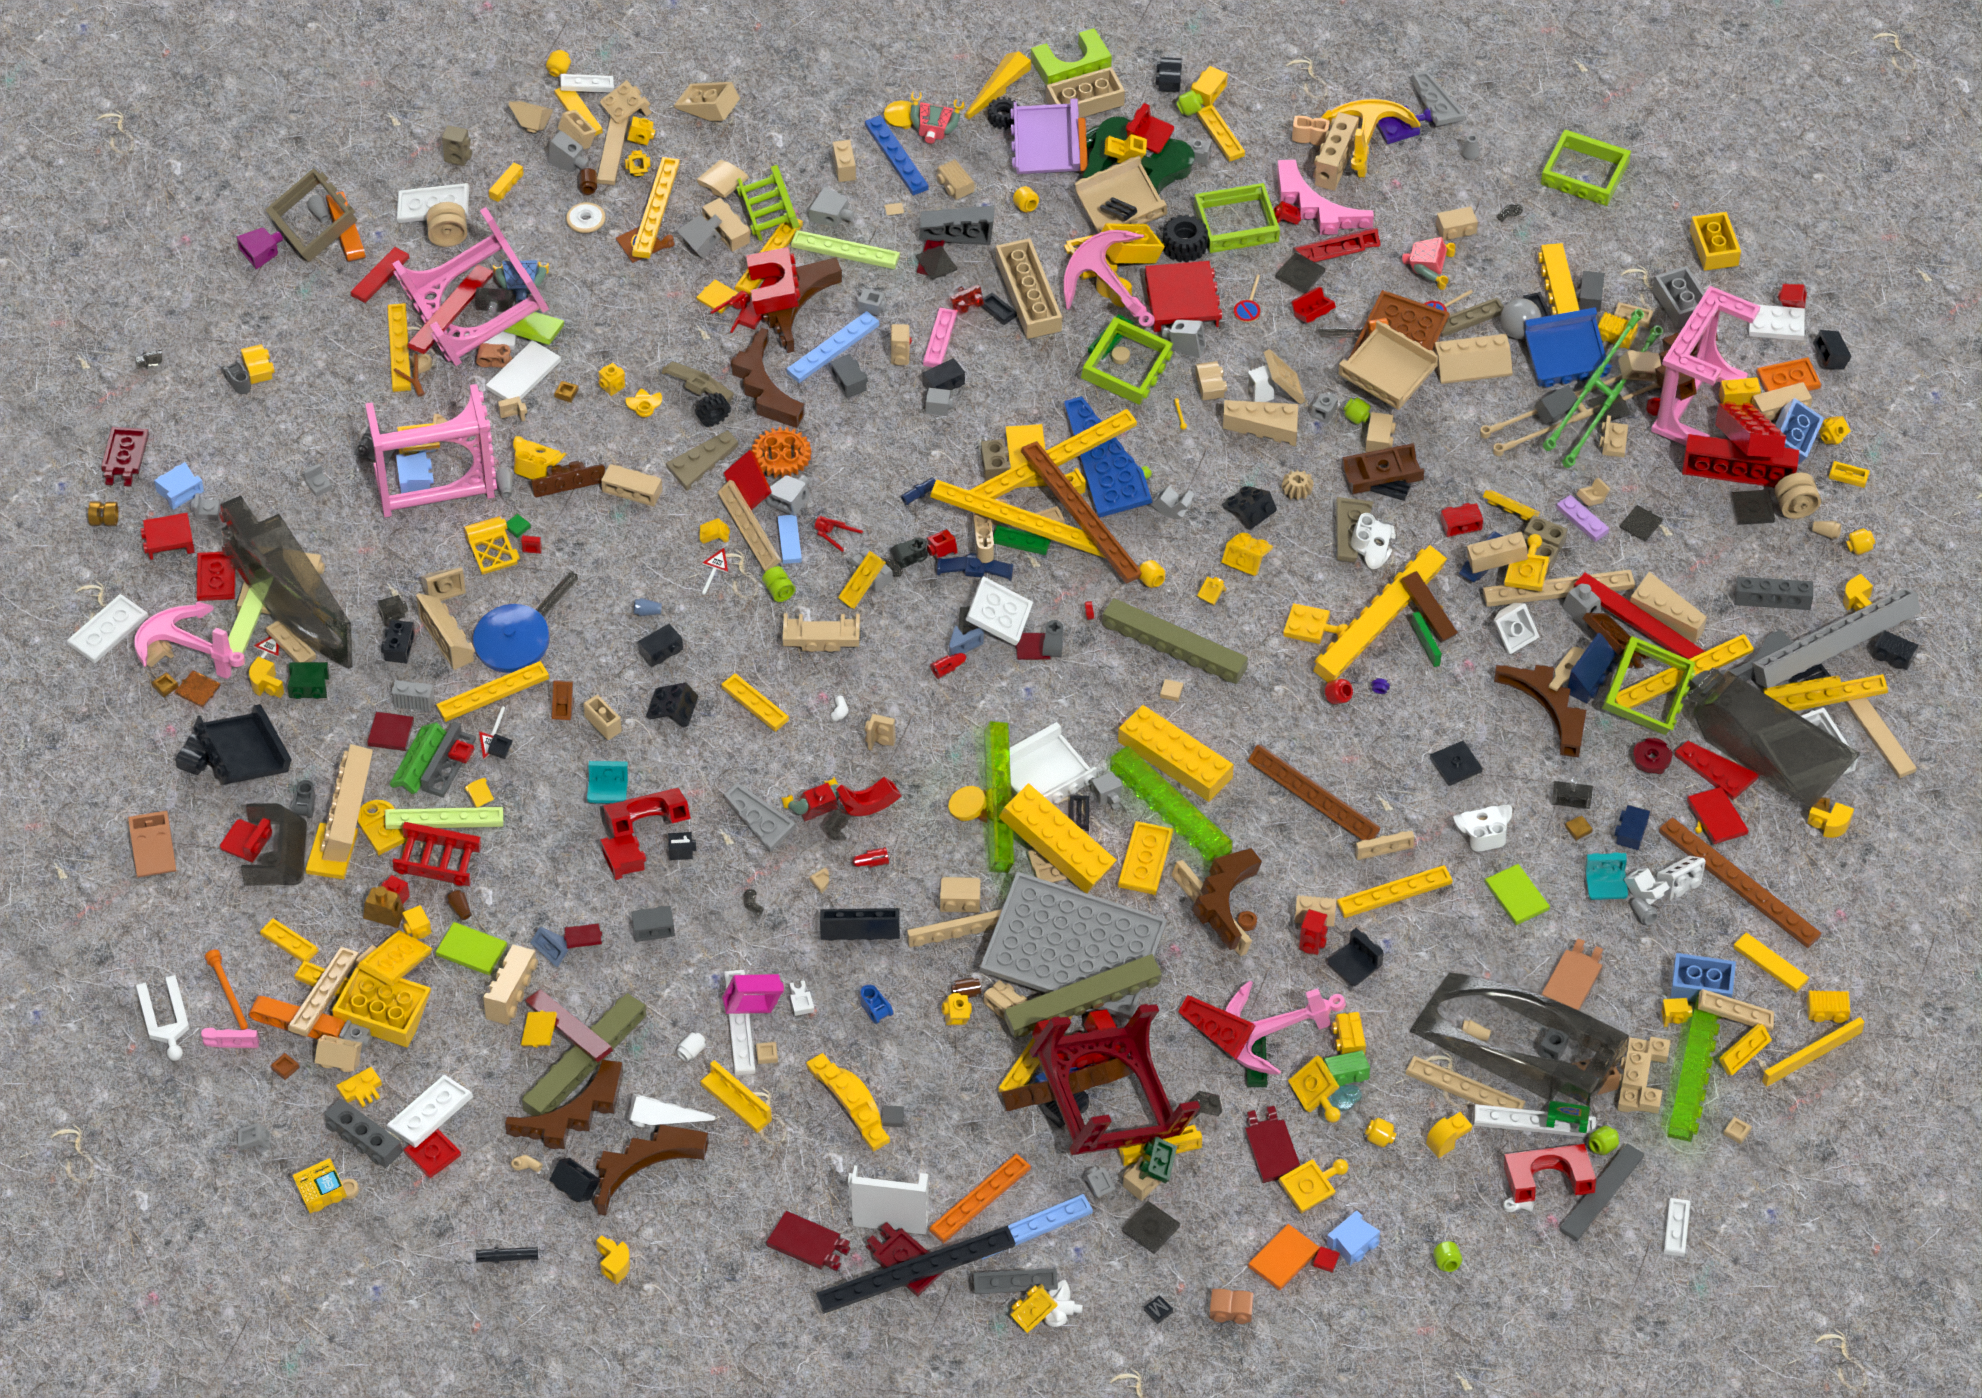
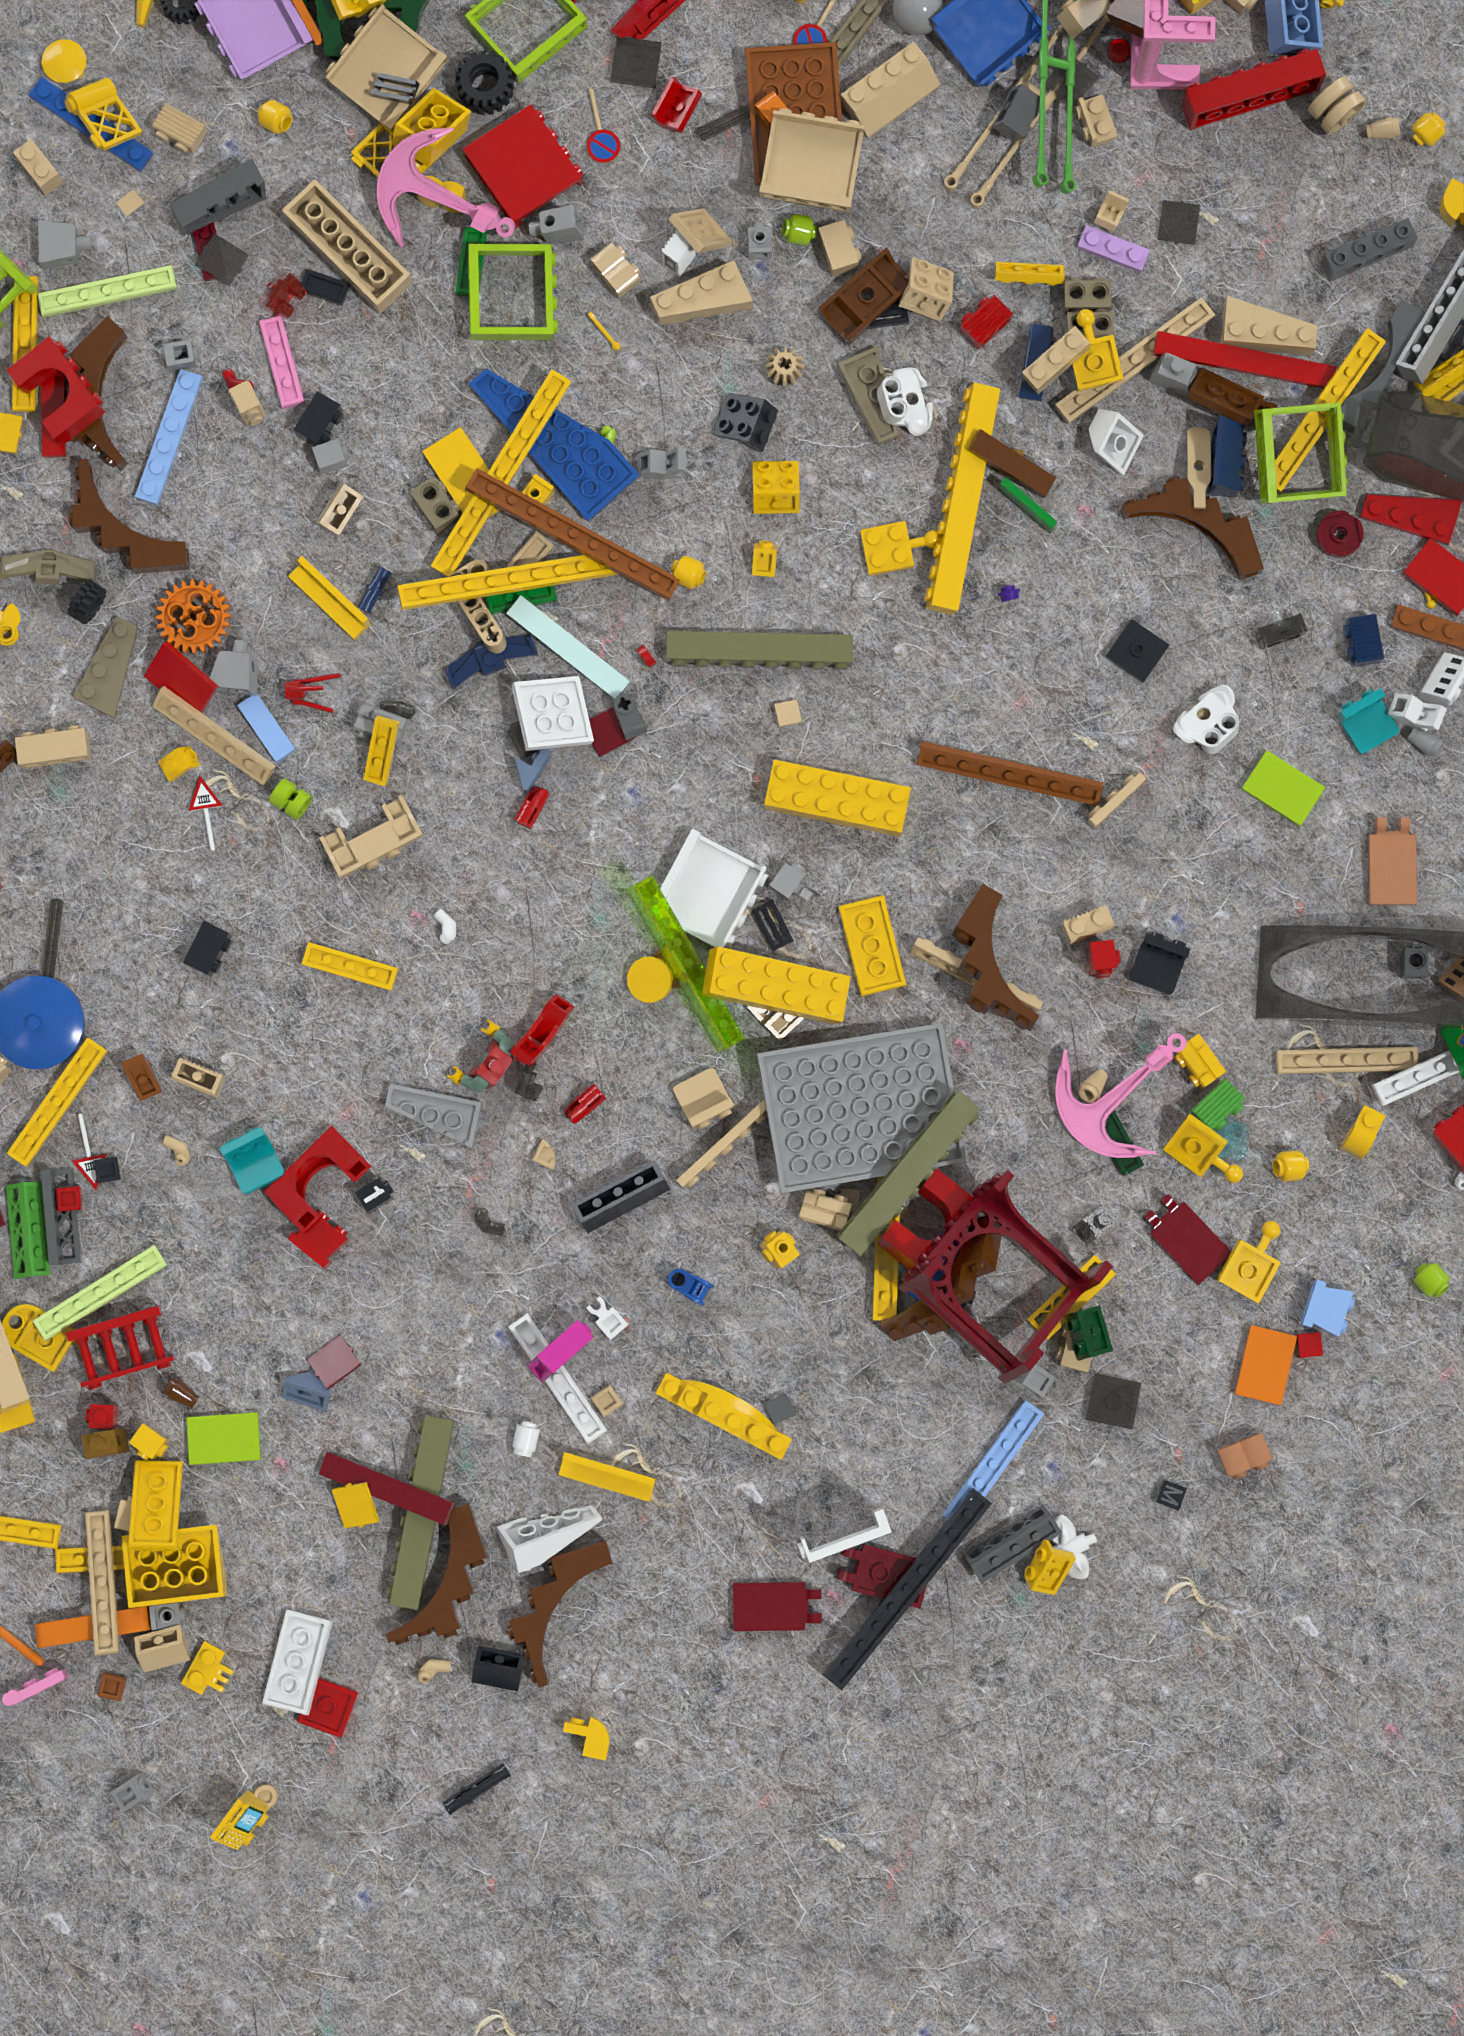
camera: 25 degrees left, 30 degrees up
dark grey brick [324,1098,402,1168] -> none
yellow tile [464,778,494,808] -> none
tan wedge [483,945,538,1025] -> none
dark grey brick [631,906,675,942] -> none
sand blue cone [634,598,662,616] -> none
black bracket [646,682,699,727] -> none
red plant [710,291,751,333] -> none
dark grey brick [830,354,868,398] -> none
tan bracket [865,714,896,751] -> none
pearl dark grey piece [890,537,928,568] -> none
torso [910,91,965,144] -> none
red brick [927,529,958,558] -> none
orange tile [929,1153,1031,1244] -> none
reddish brown brick [951,977,981,998] -> none
clear neon green brick [1110,745,1233,862] -> none
tan tile [1112,346,1130,365] -> none
red wing [1178,995,1256,1060] -> none
dark orange tile [1237,911,1257,931] -> none
red head [1325,679,1353,705] -> none
yellow tile [1336,865,1453,918] -> none
tan cone [1460,1020,1491,1041] -> none
pearl gold tile [1565,815,1593,841] -> none
red brick [1715,401,1786,458] -> none
clear smoke tile [1731,490,1775,525] -> none
yellow tile [1829,461,1870,488] -> none
none -> yellow piece [65,77,142,151]
none -> tan arm [162,1135,190,1166]
none -> yellow fence [288,556,371,641]
none -> tan brick [316,484,364,536]
none -> light aqua tile [506,595,630,699]
none -> tan bracket [899,257,954,321]
none -> tan cone [1079,1069,1108,1103]

